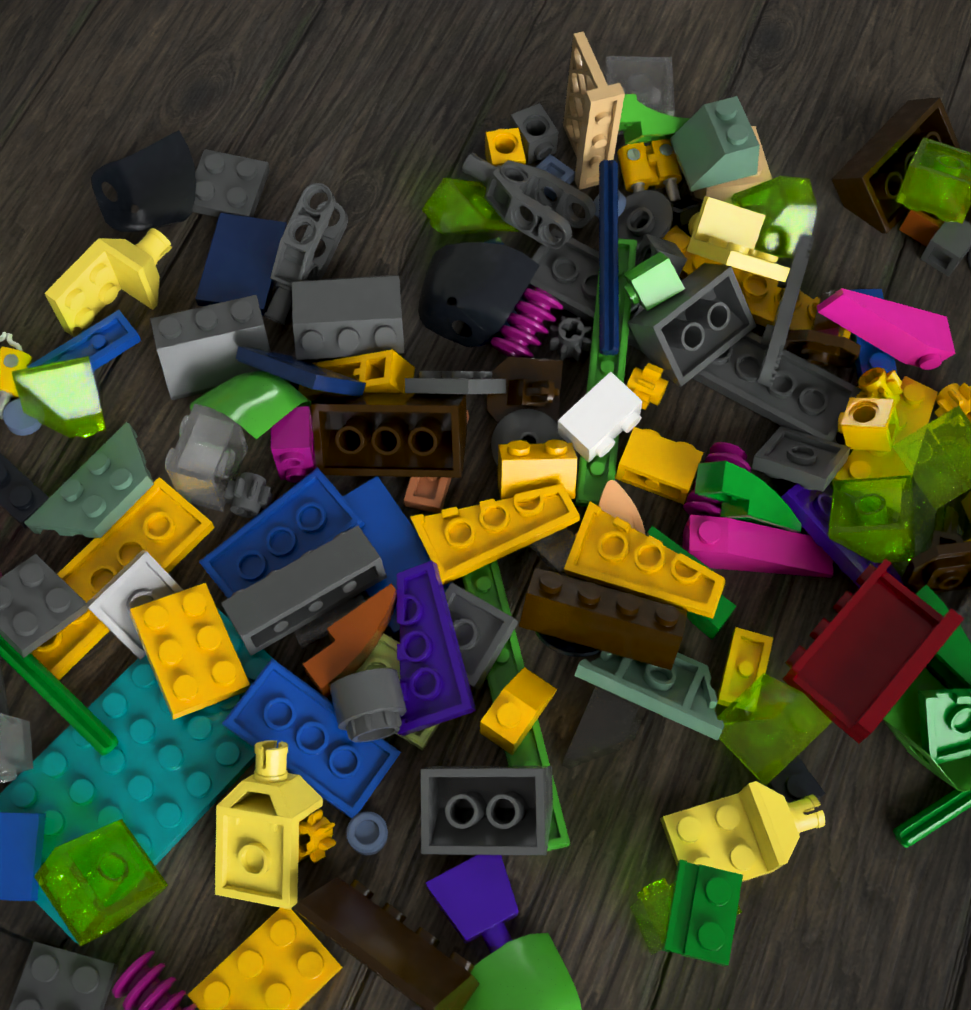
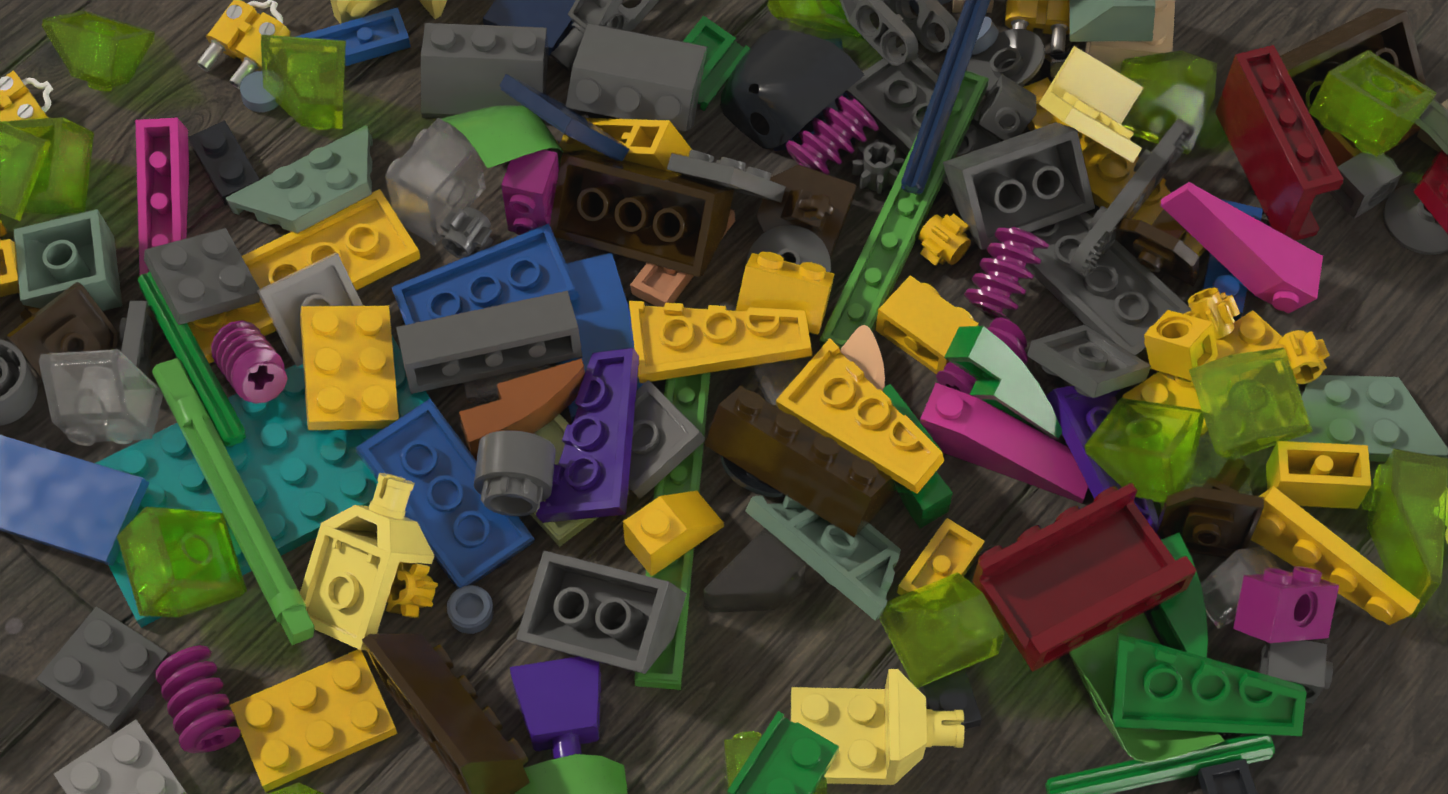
camera: 20 degrees right, 5 degrees down
white brick [558,372,643,463] -> none
brick [623,252,685,311] -> none
none -> bright green piece [152,358,315,645]
none -> magenta piece [211,320,288,404]
none -> green plate [683,15,750,111]
none -> magenta piece [964,227,1049,320]
none -> dark red panel [1215,45,1344,241]

